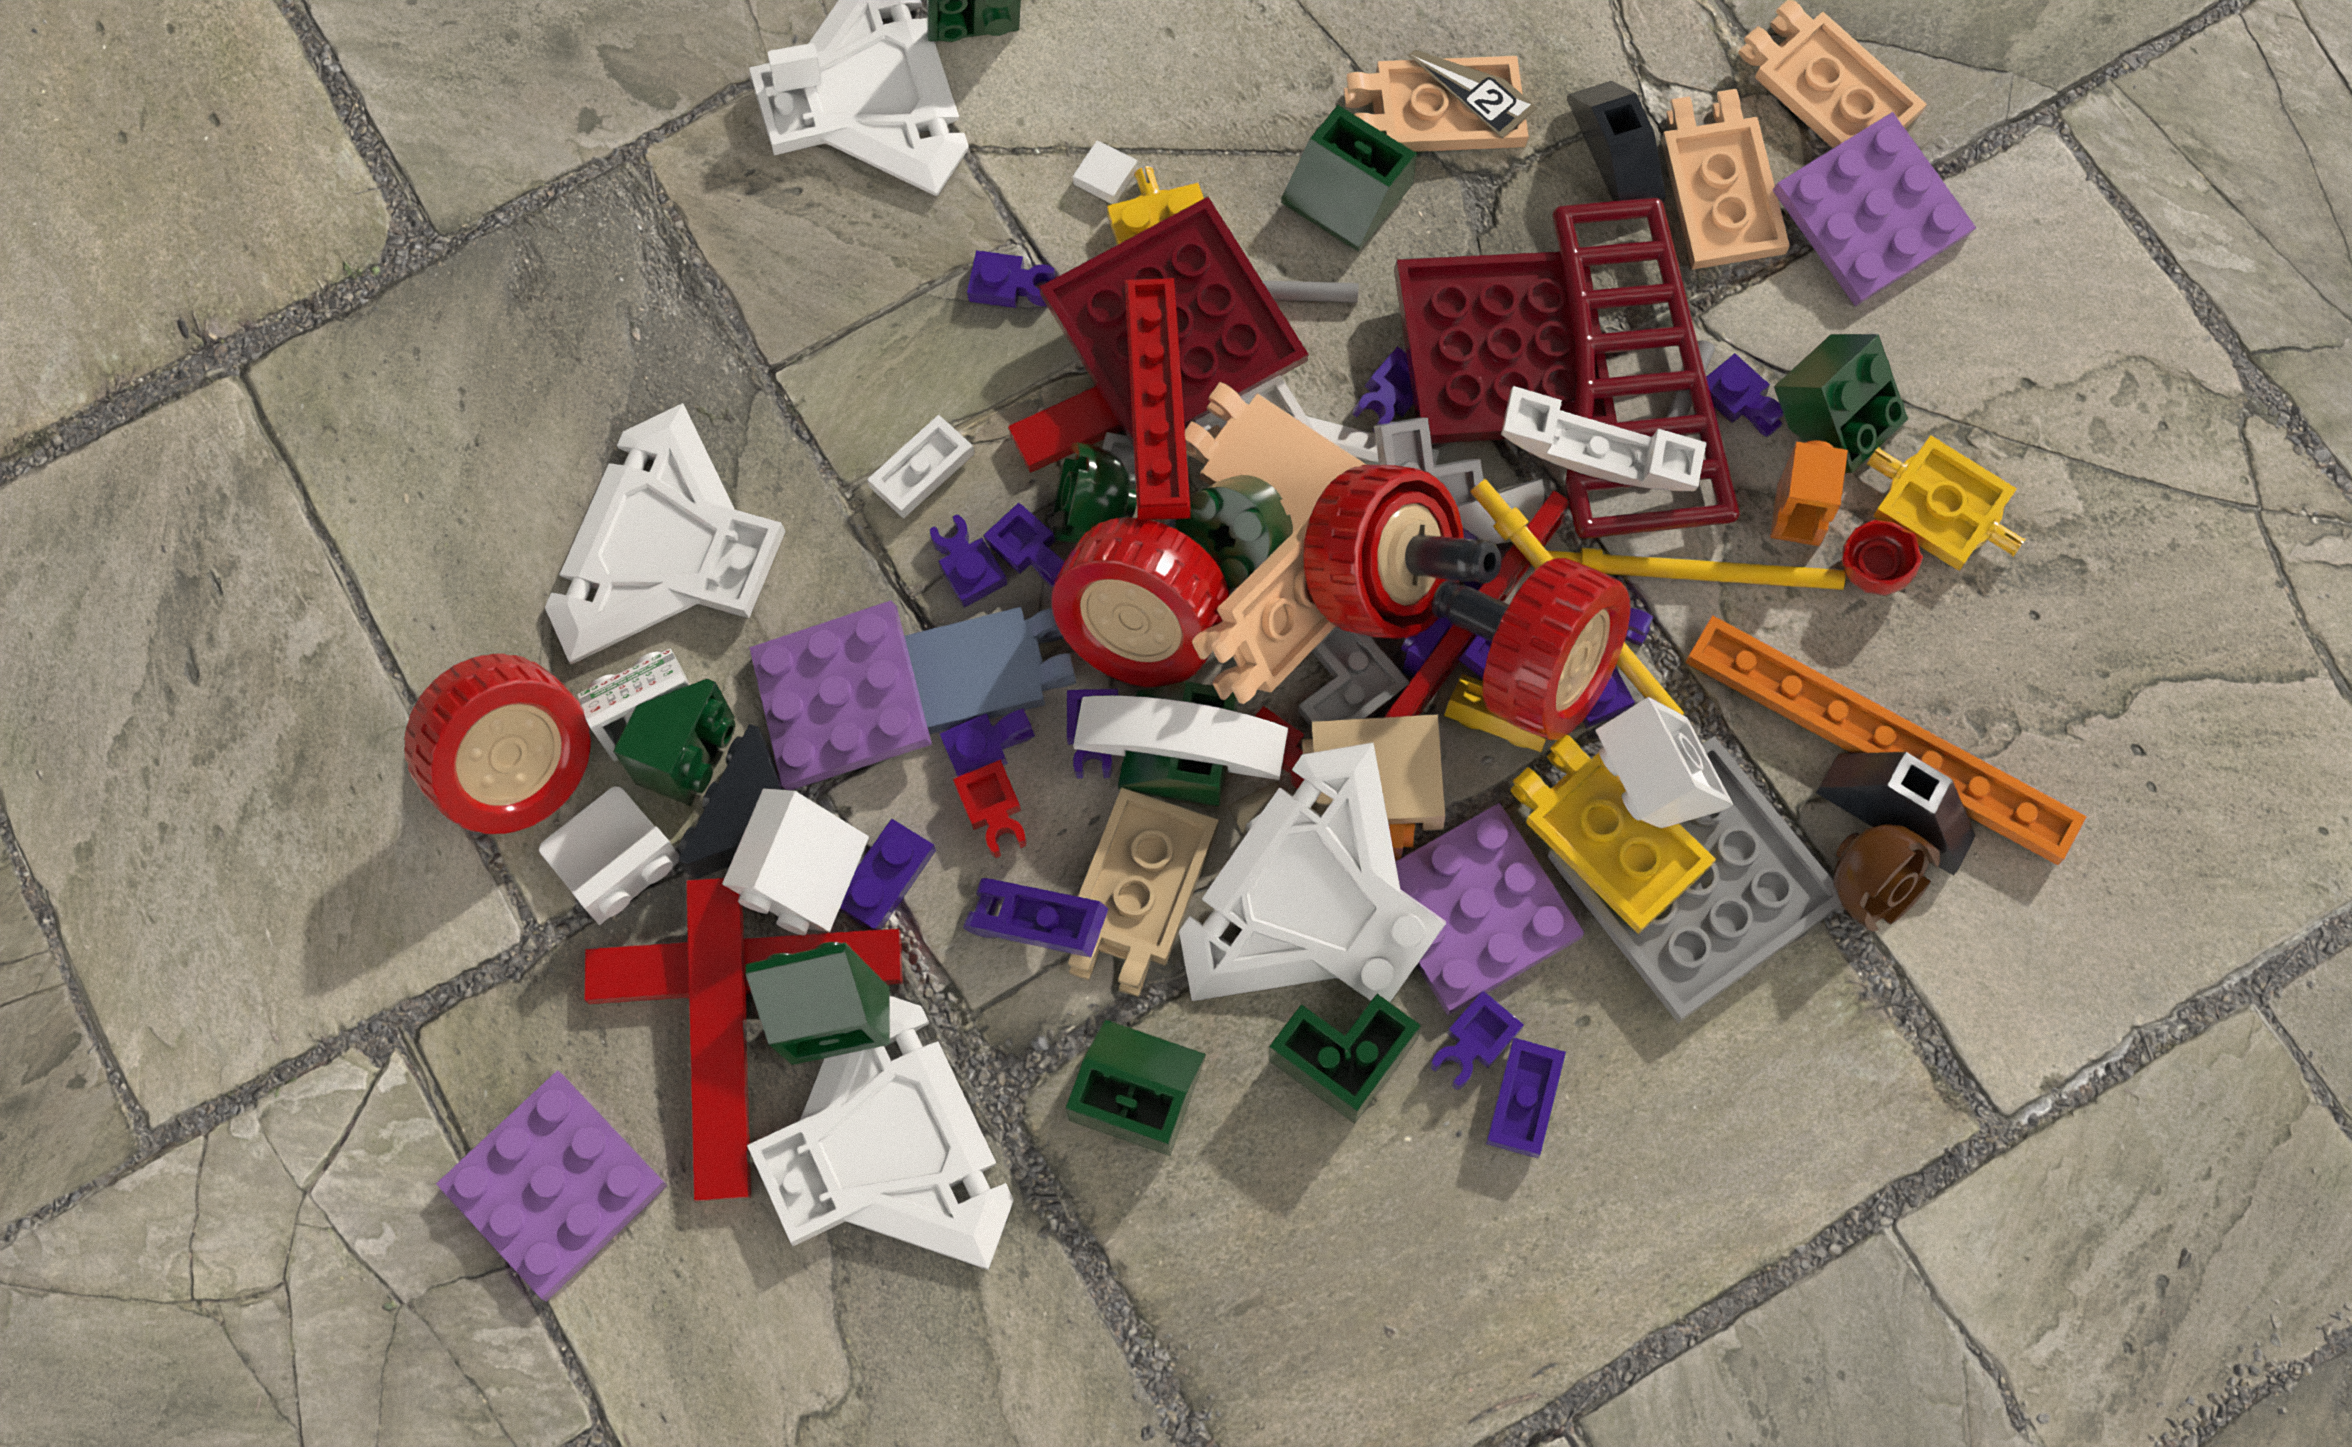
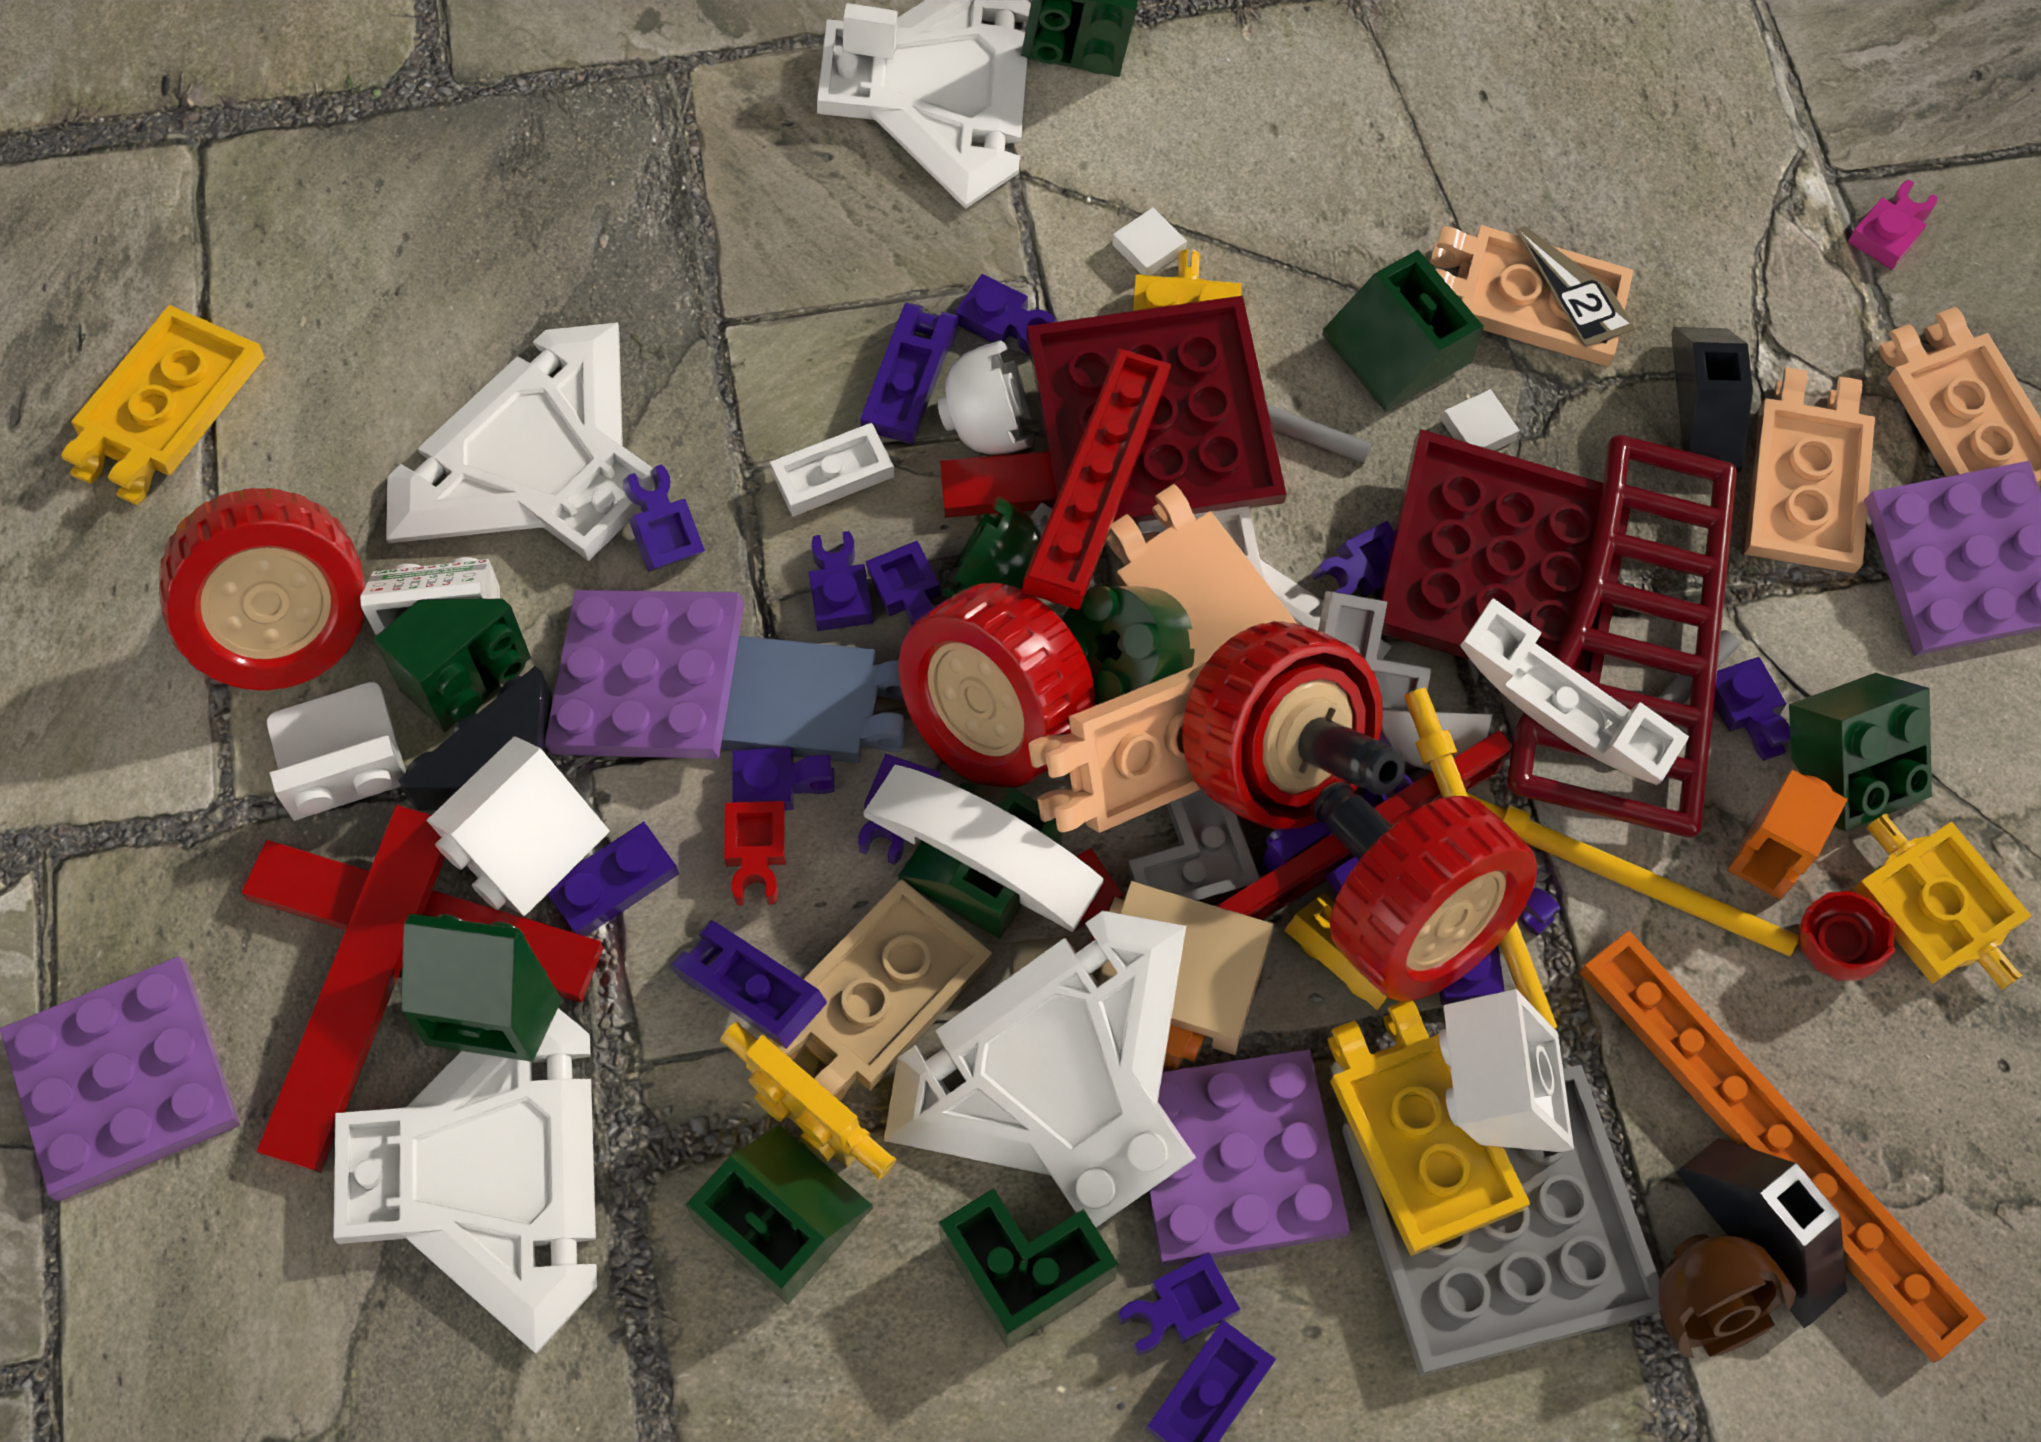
camera: 15 degrees right, 5 degrees down
none -> yellow tile [61,305,265,505]
none -> dark purple plate [623,464,705,572]
none -> yellow plate [720,1021,897,1180]
none -> dark purple plate [860,302,959,444]
none -> white cylinder [938,341,1034,455]
none -> white tile [1441,389,1520,451]

